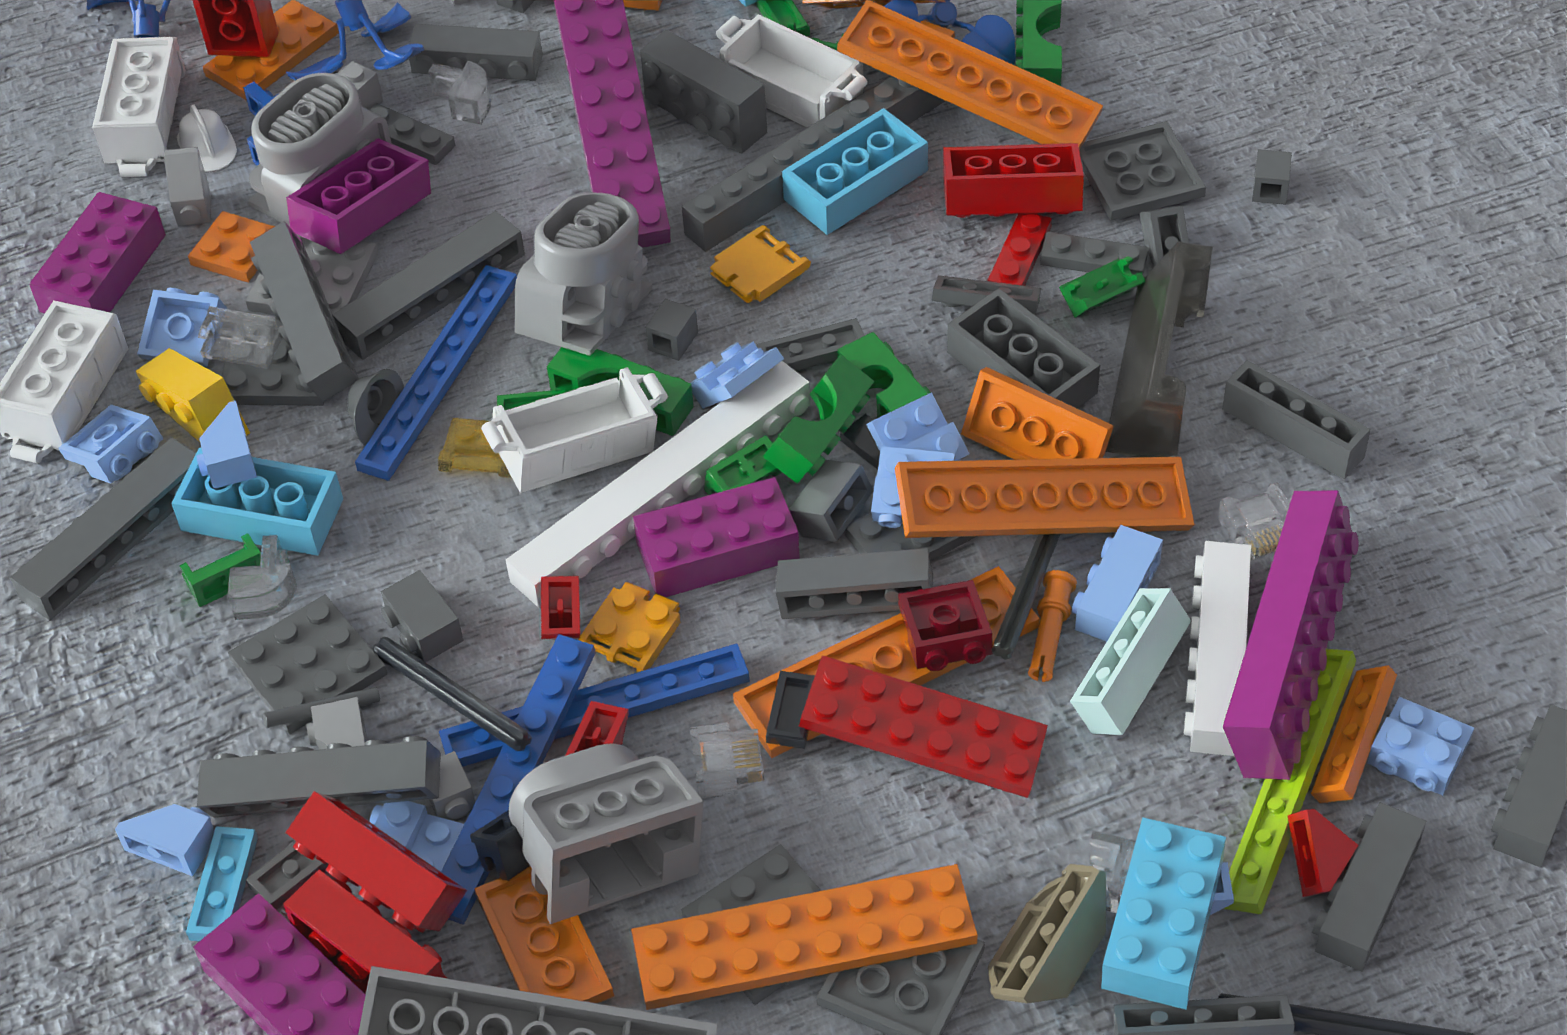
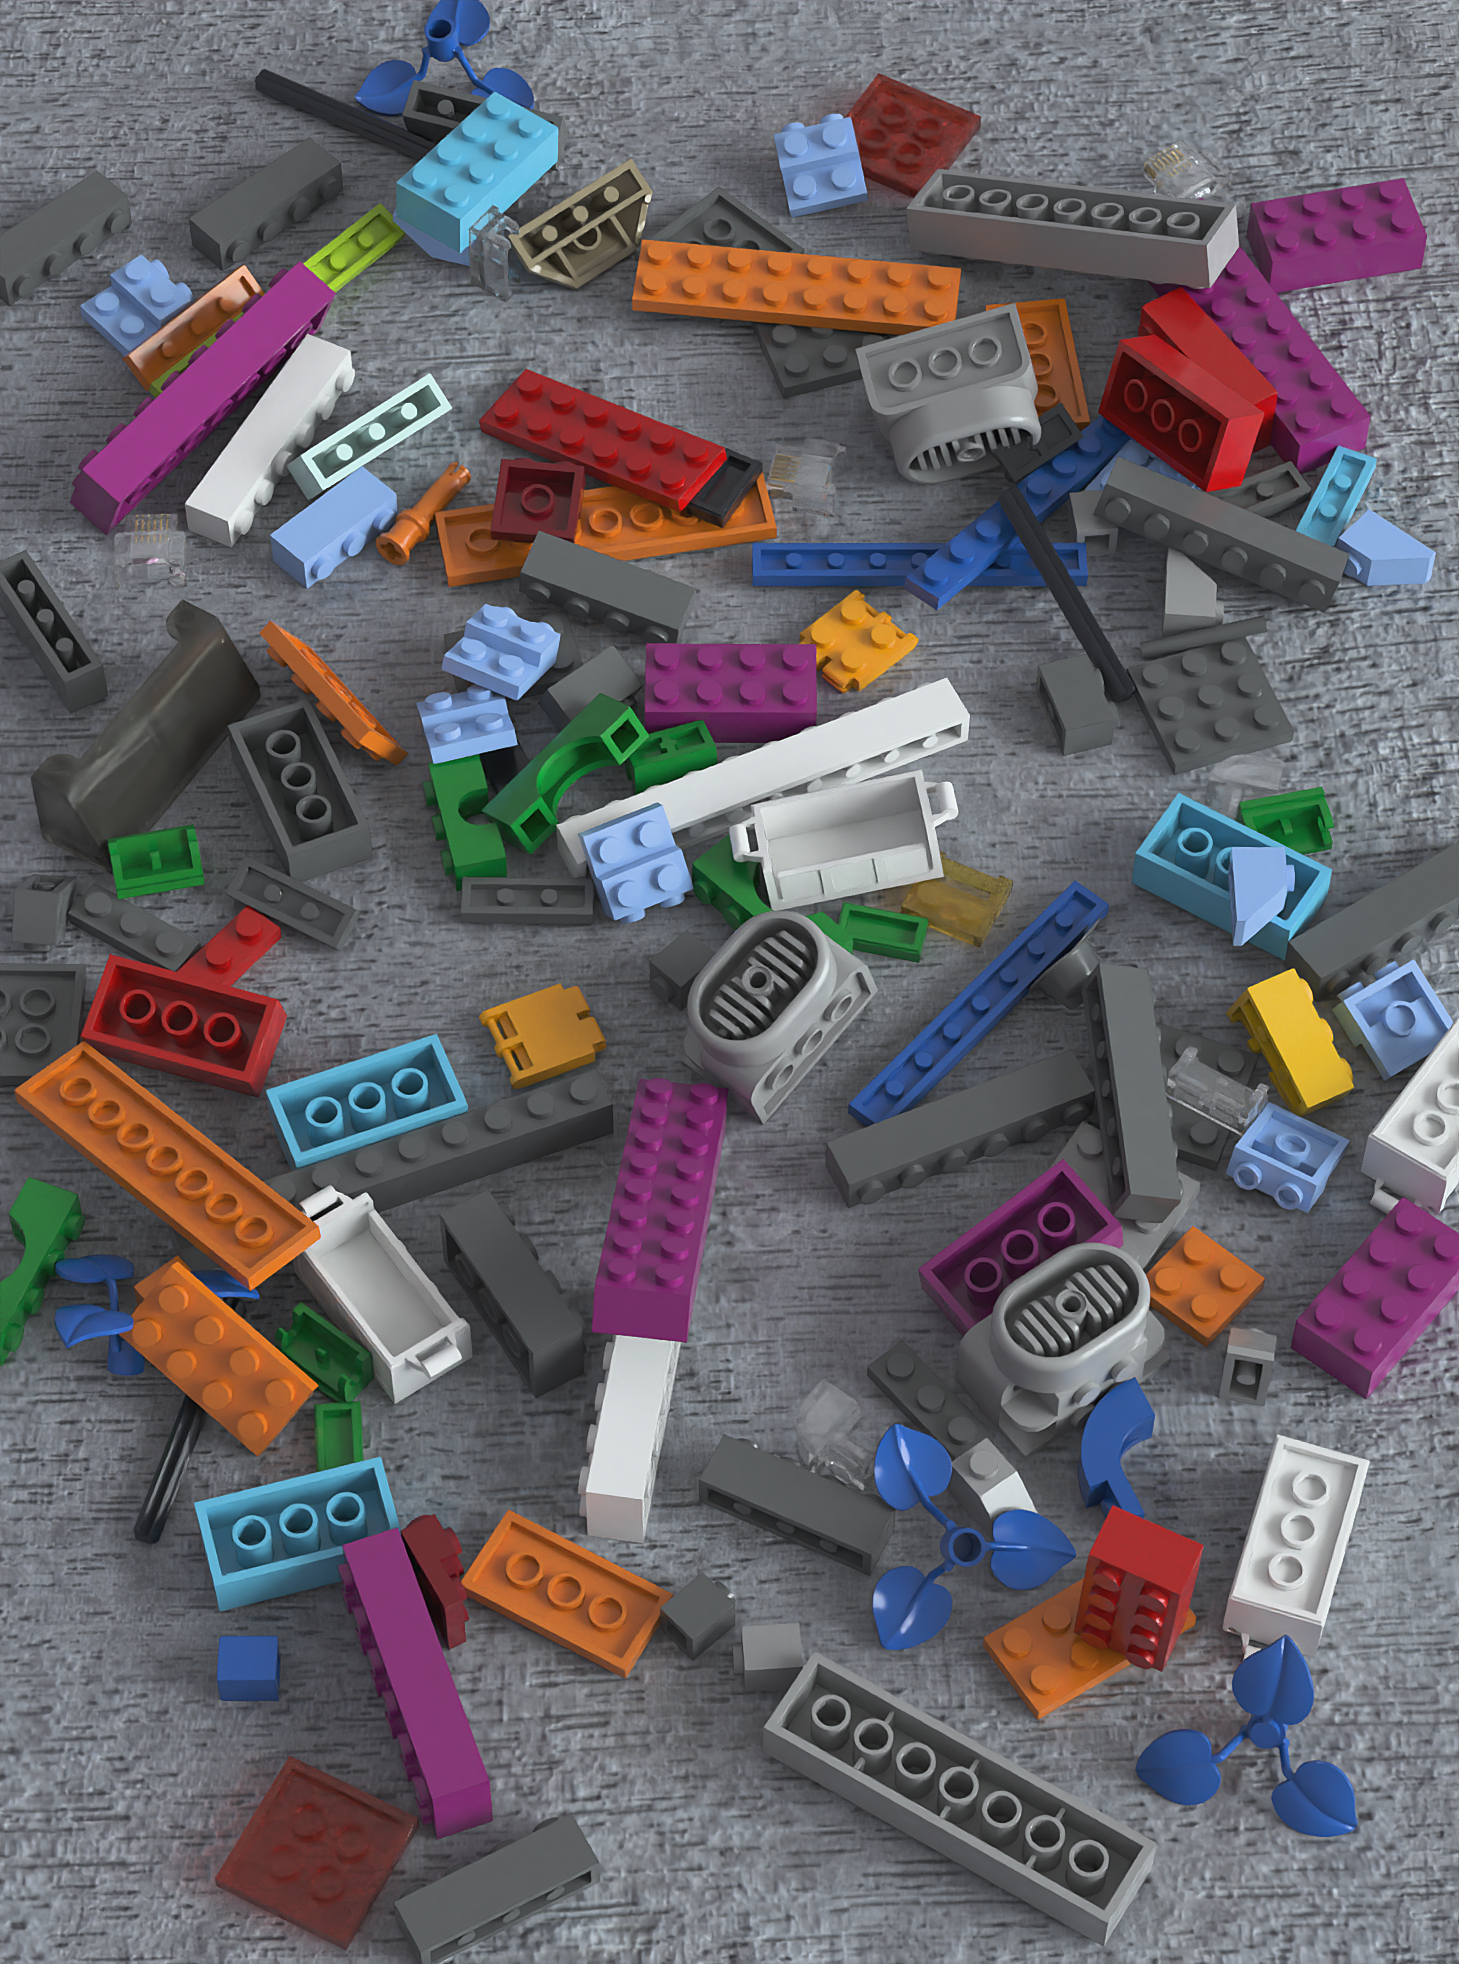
camera: 165 degrees left, 5 degrees up
white piece [177,104,237,172] -> none
red slope [541,576,580,639] -> none
red slope [565,701,628,756] -> none
orange plate [895,457,1195,538] -> none
pearl dark grey axle [992,534,1060,660] -> none
red slope [1287,809,1358,897] -> none

